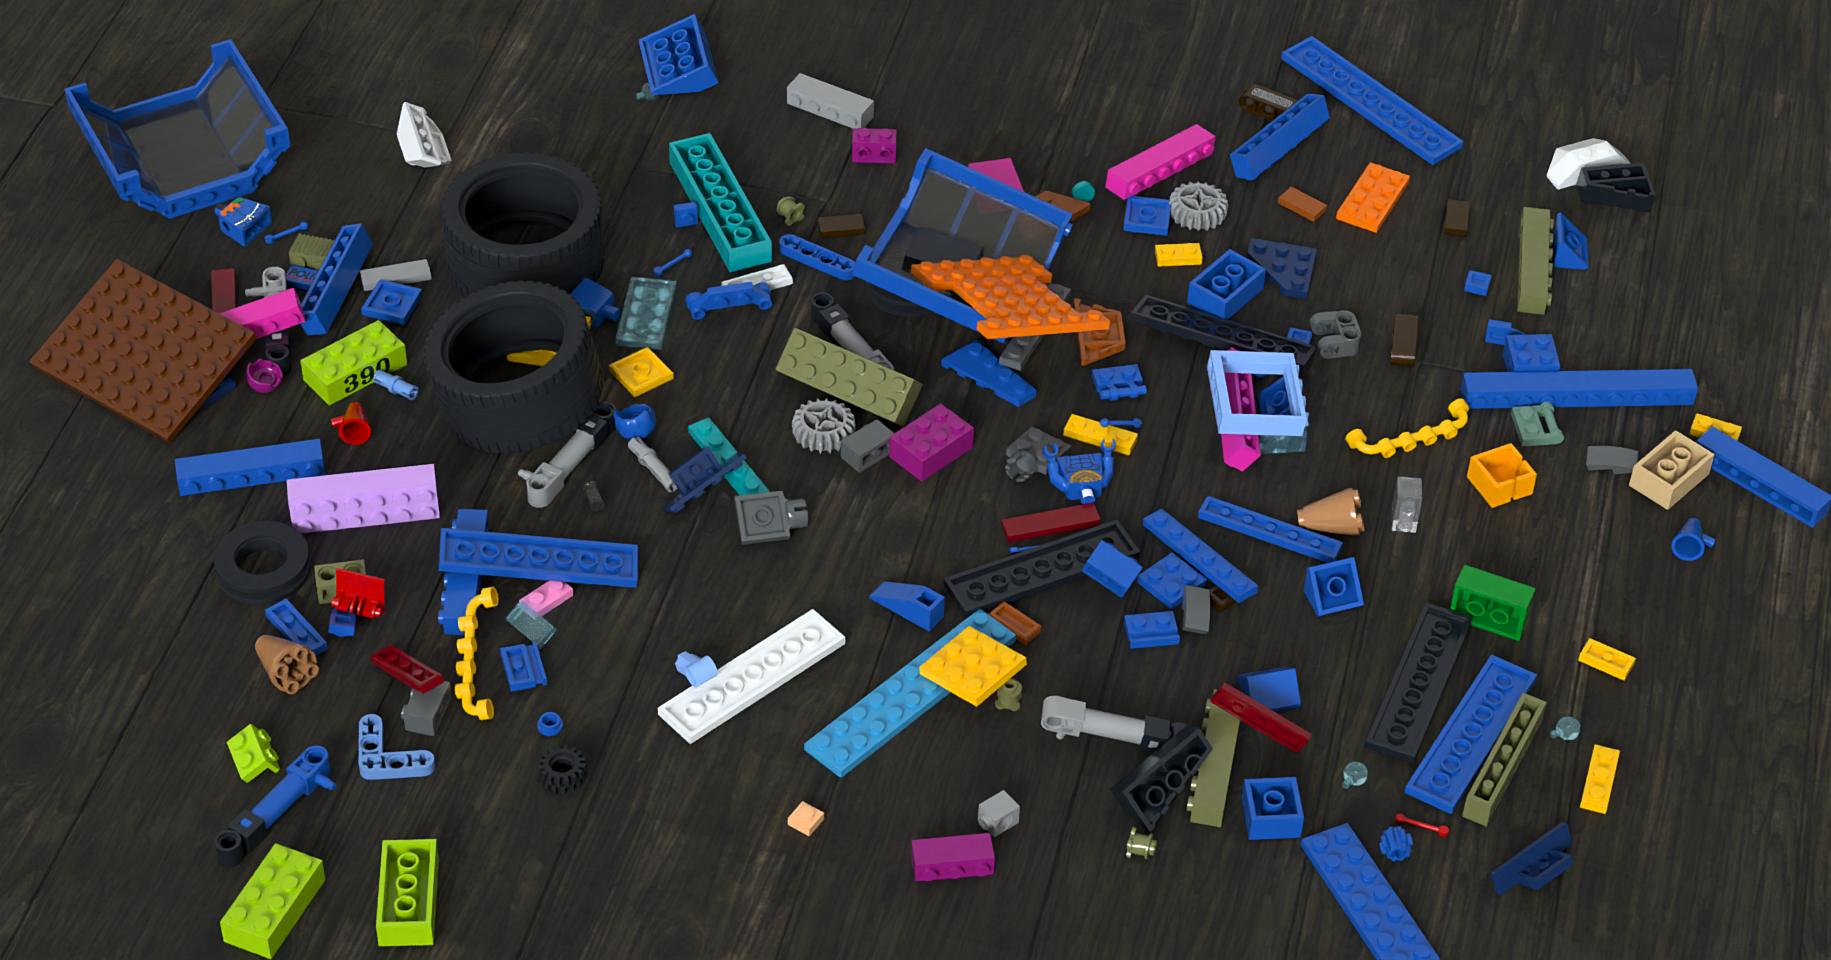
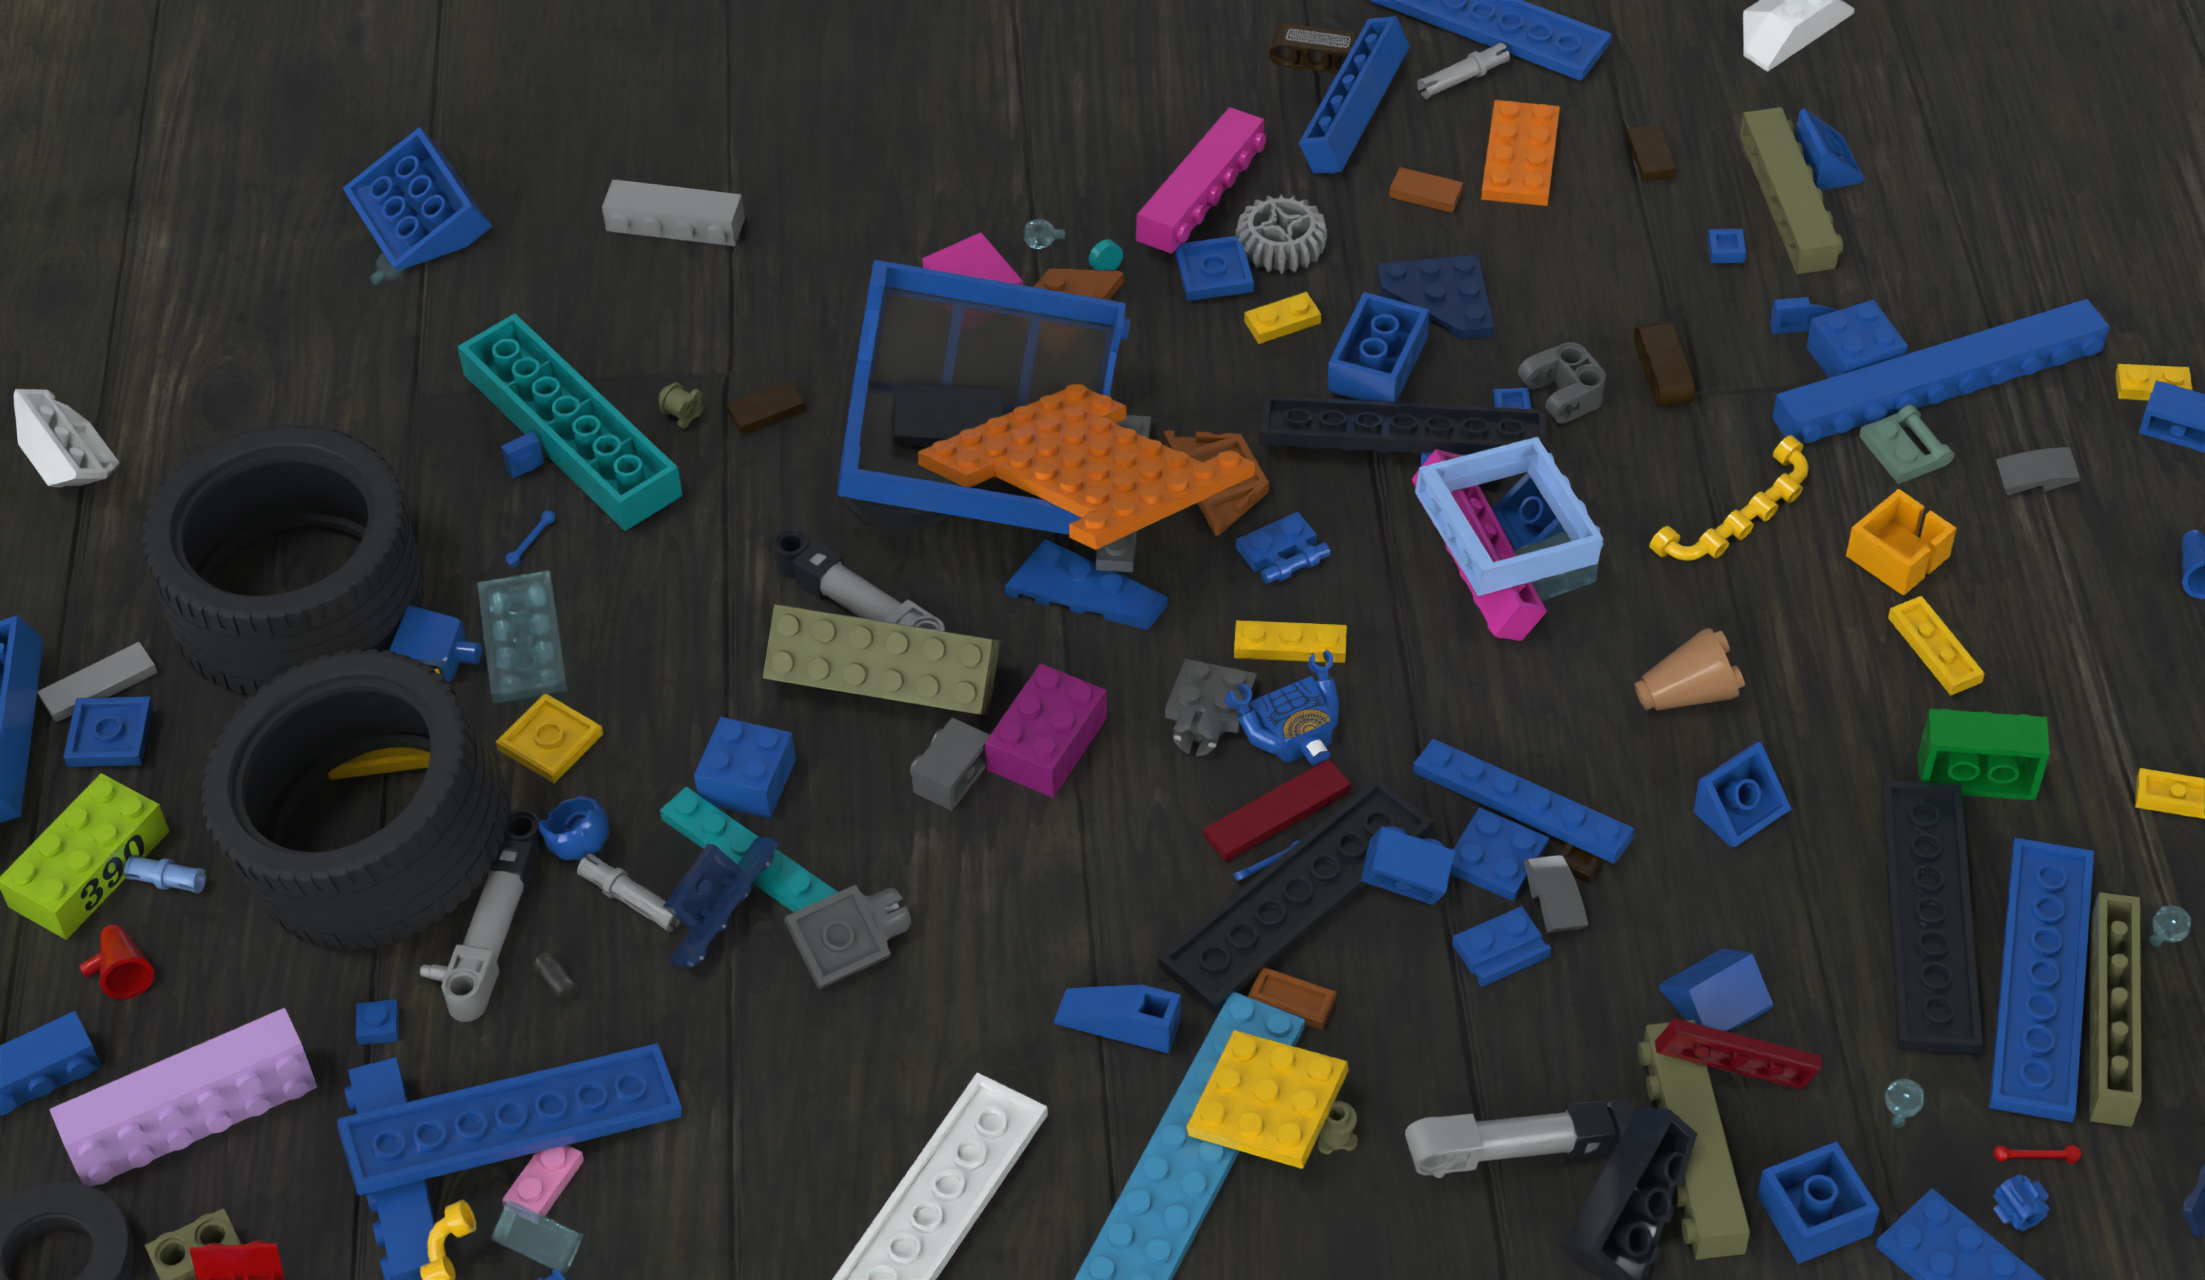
camera: 15 degrees left, 5 degrees up
light blue piece [675,651,718,687] -> none
blue plate [685,282,772,320] -> none
white tile [722,264,793,290] -> none
blue beam [779,234,855,280] -> none
light grey gear [792,398,855,454] -> none
magenta brick [852,128,896,163] -> none
blue hinge [1100,418,1142,428] -> none
blue plate [1198,496,1343,563] -> none
clear piece [1391,477,1422,533] -> none
black wedge [1576,162,1656,212] -> none
tan brick [1629,430,1715,510] -> none
none -> blue plate [356,999,399,1045]
none -> blue brick [694,717,796,819]
none -> clear light blue piece [1023,219,1065,249]
none -> light grey pin [1417,42,1510,99]
none -> yellow plate [1888,596,1985,696]

